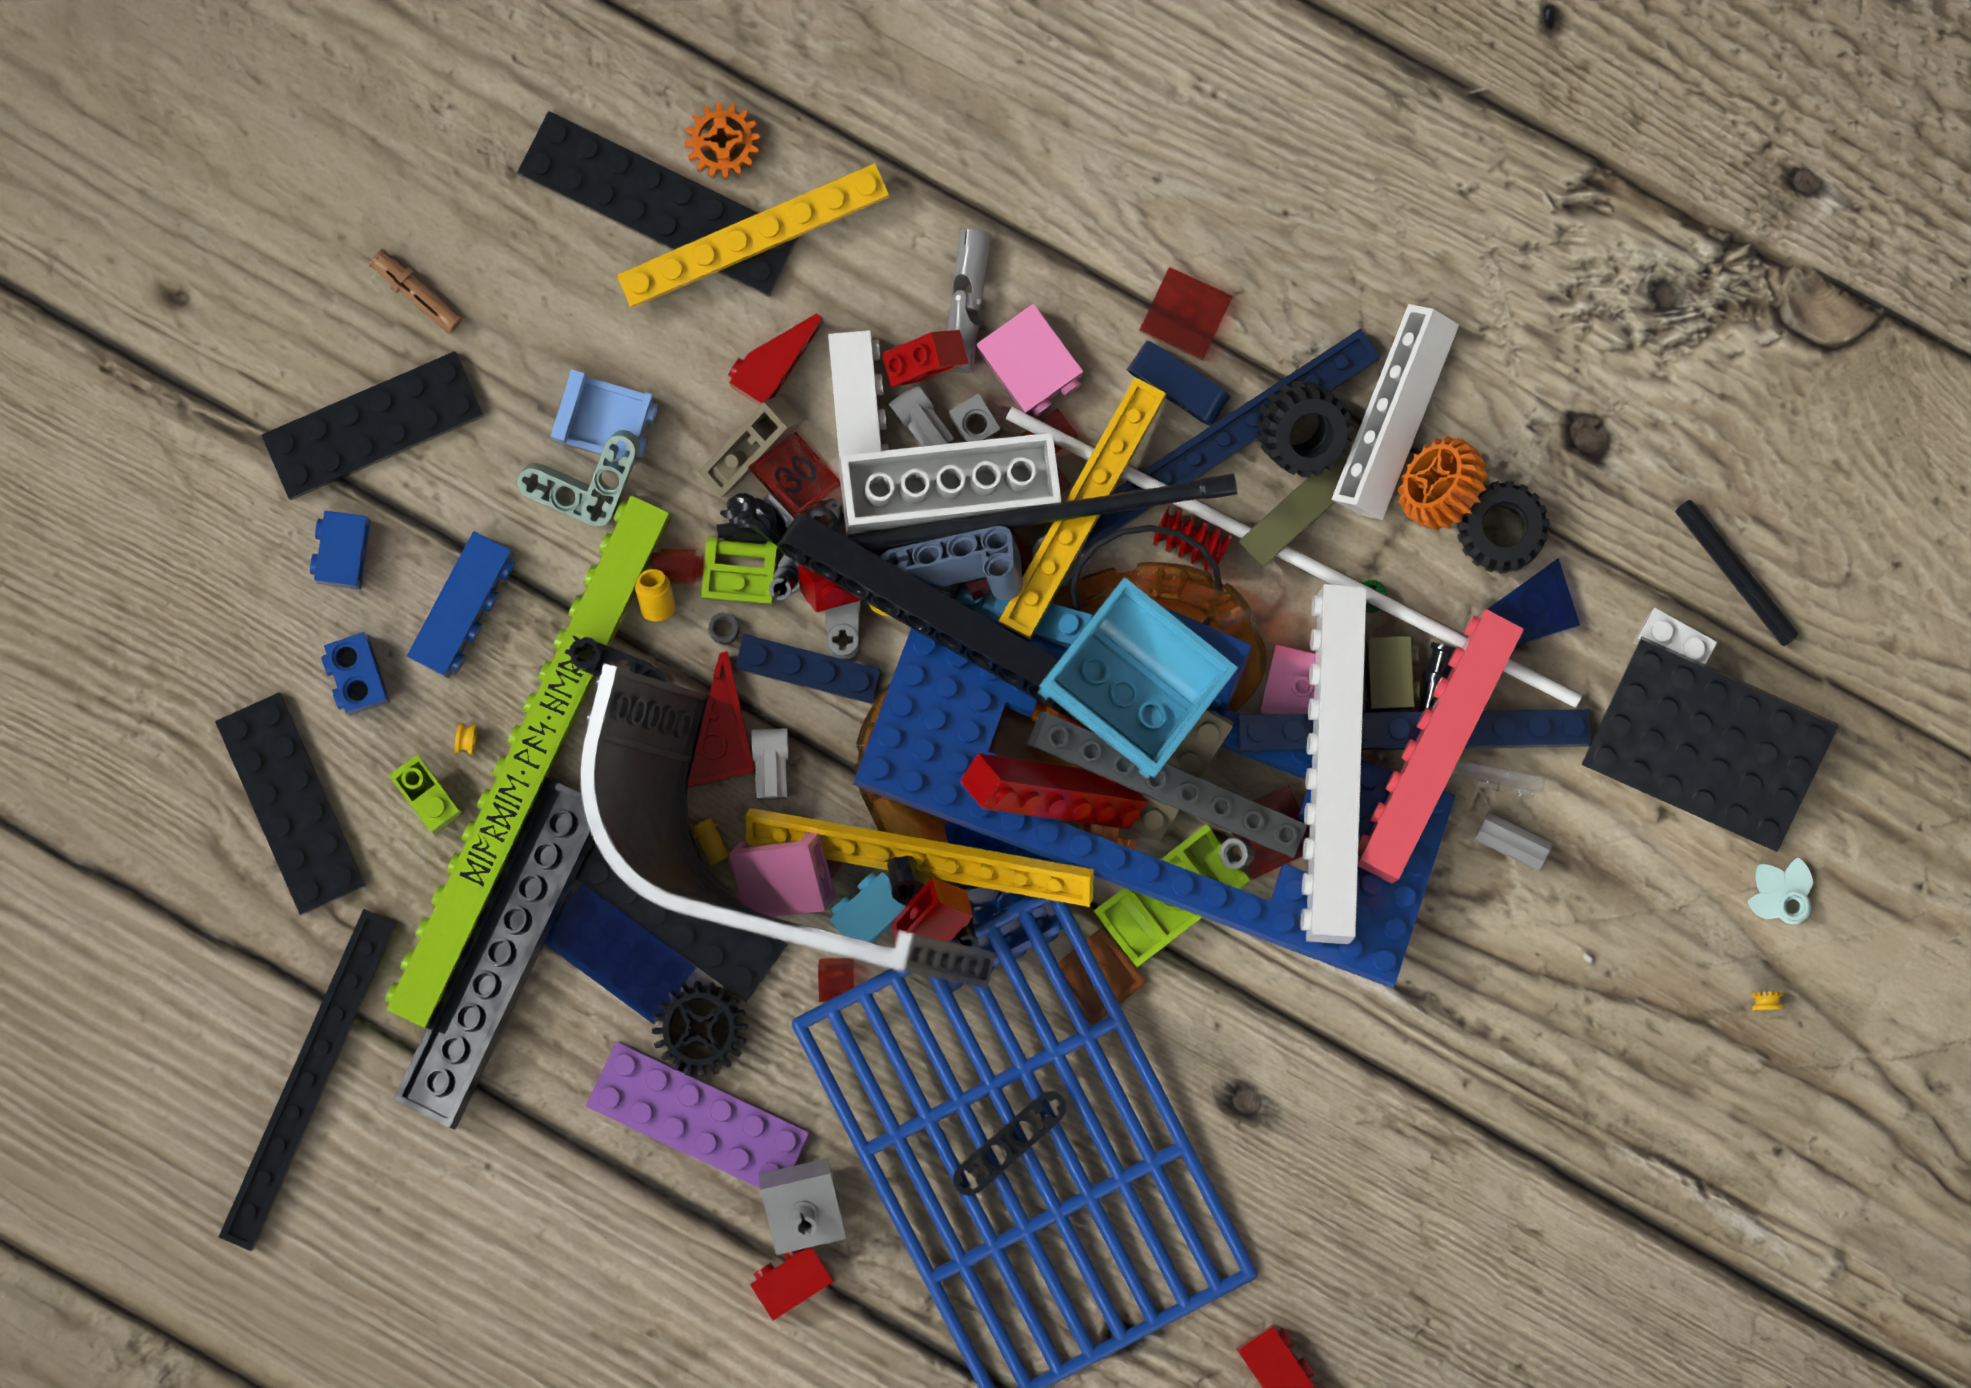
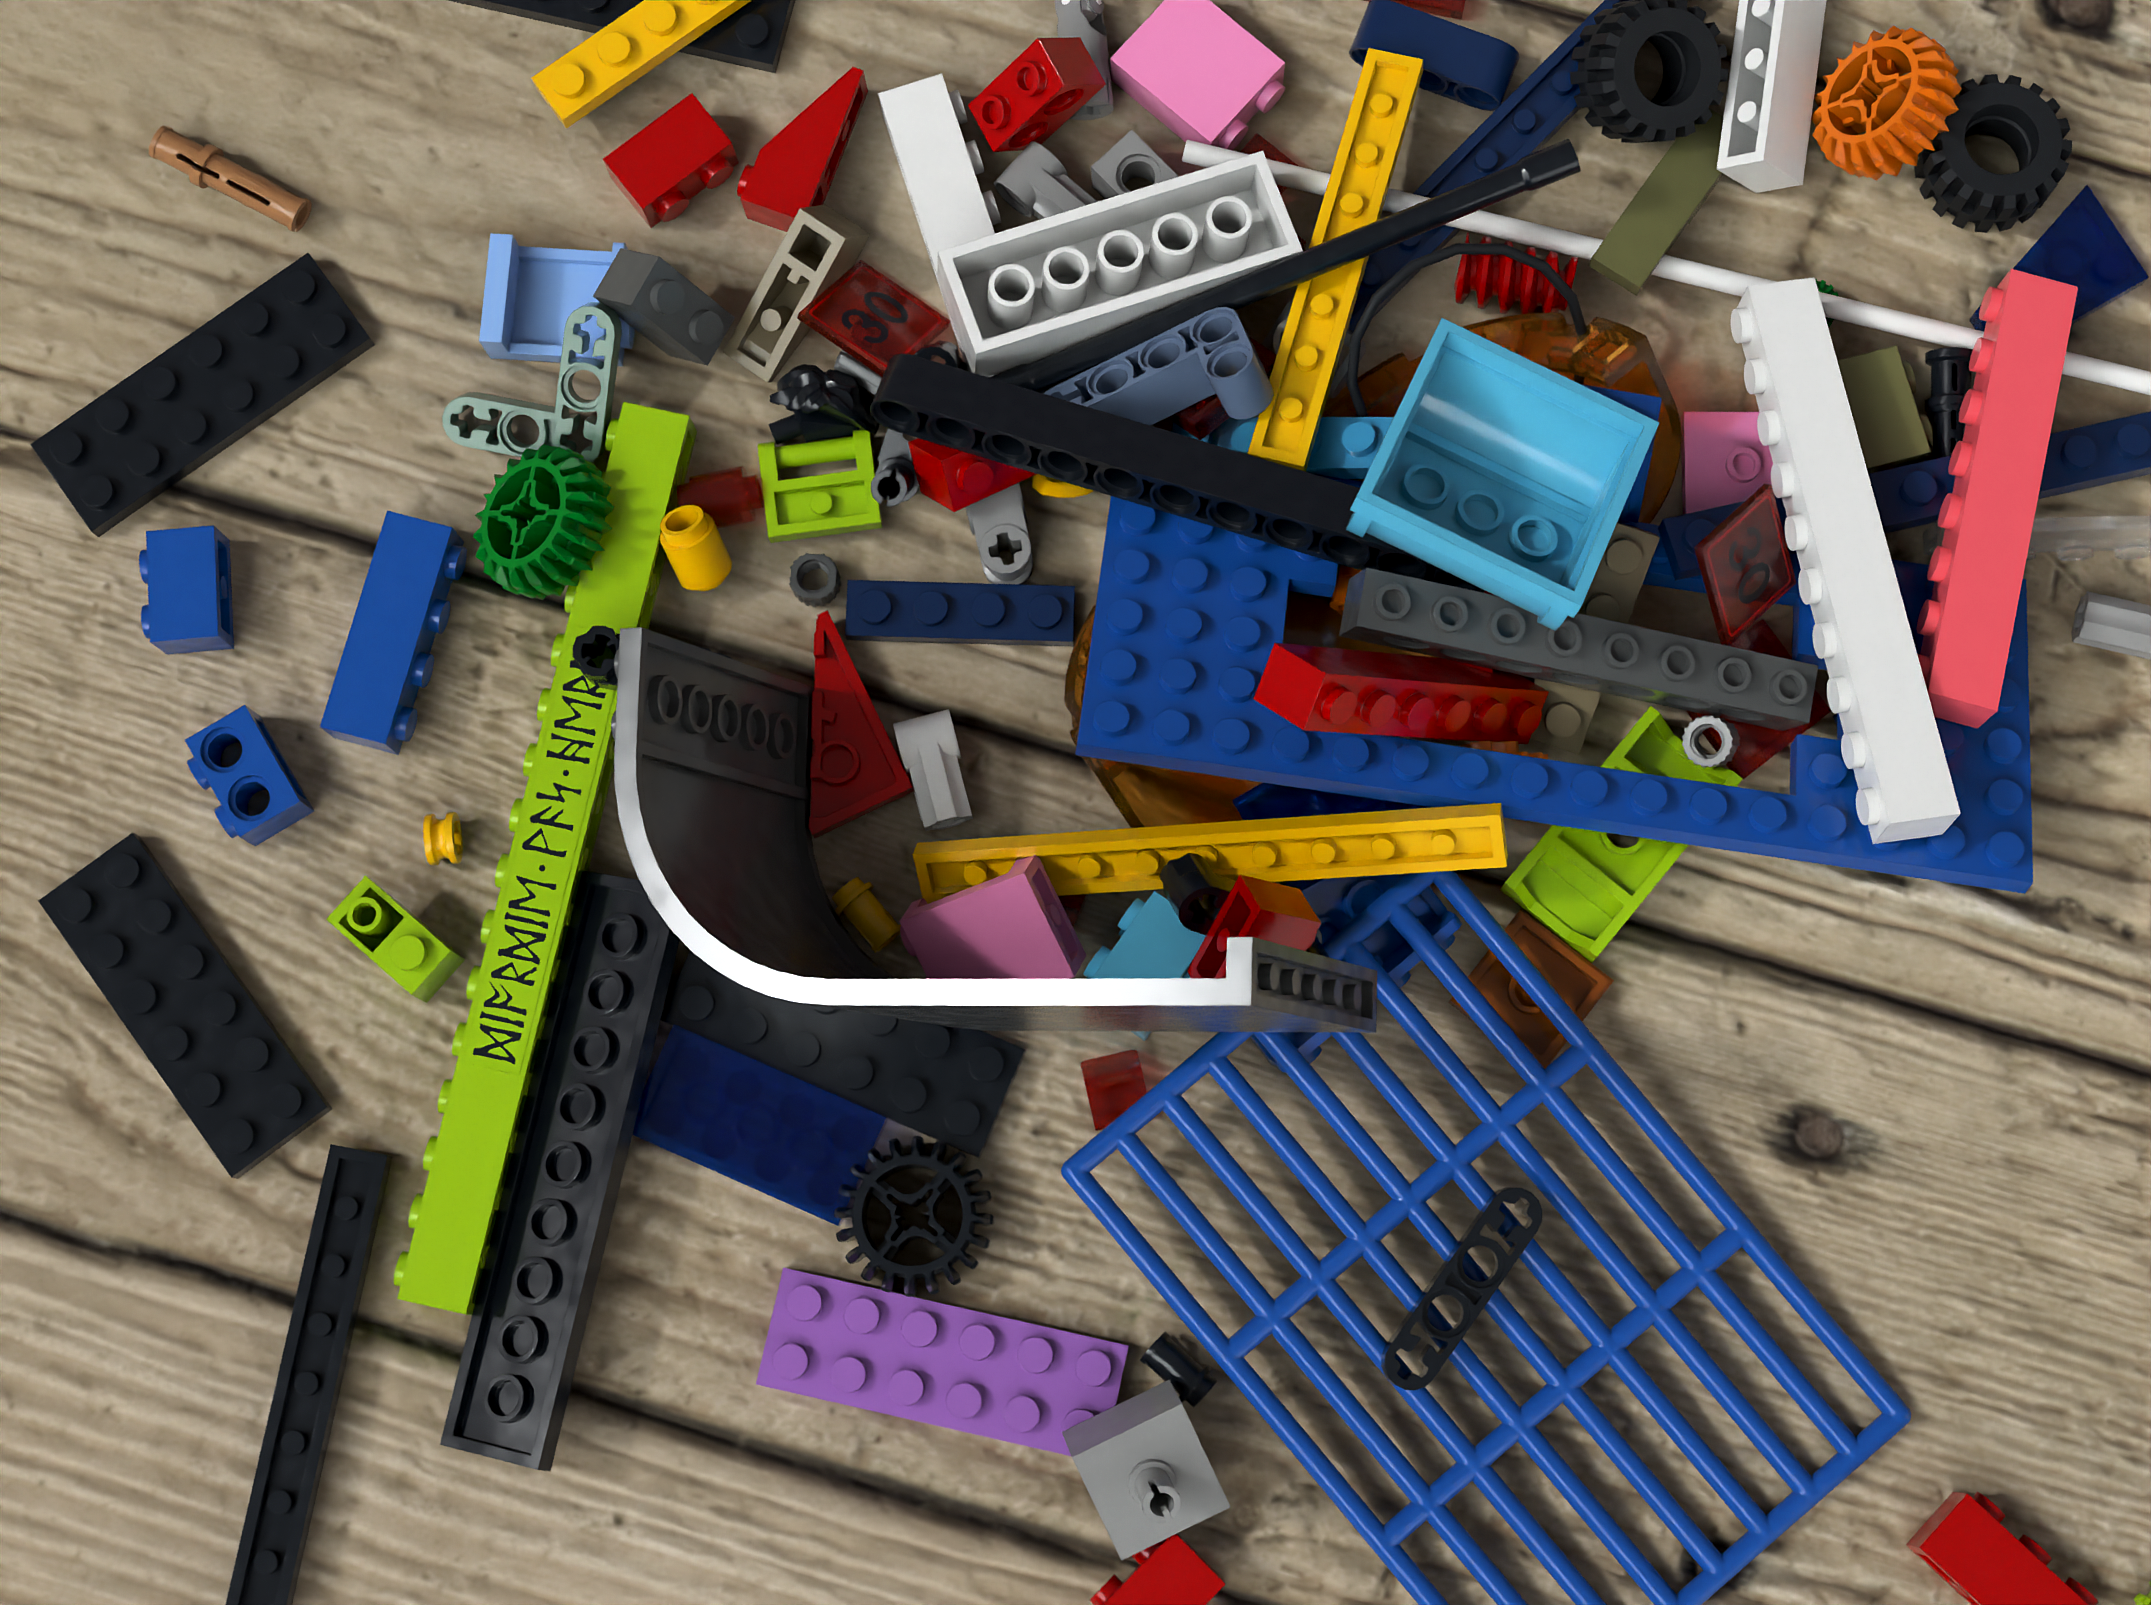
camera: 10 degrees left, 5 degrees down
none -> green gear [473,444,614,600]
none -> dark grey brick [593,248,735,366]
none -> red brick [603,93,739,228]
none -> black pin [1140,1332,1217,1408]
none -> clear red piece [1694,484,1797,646]

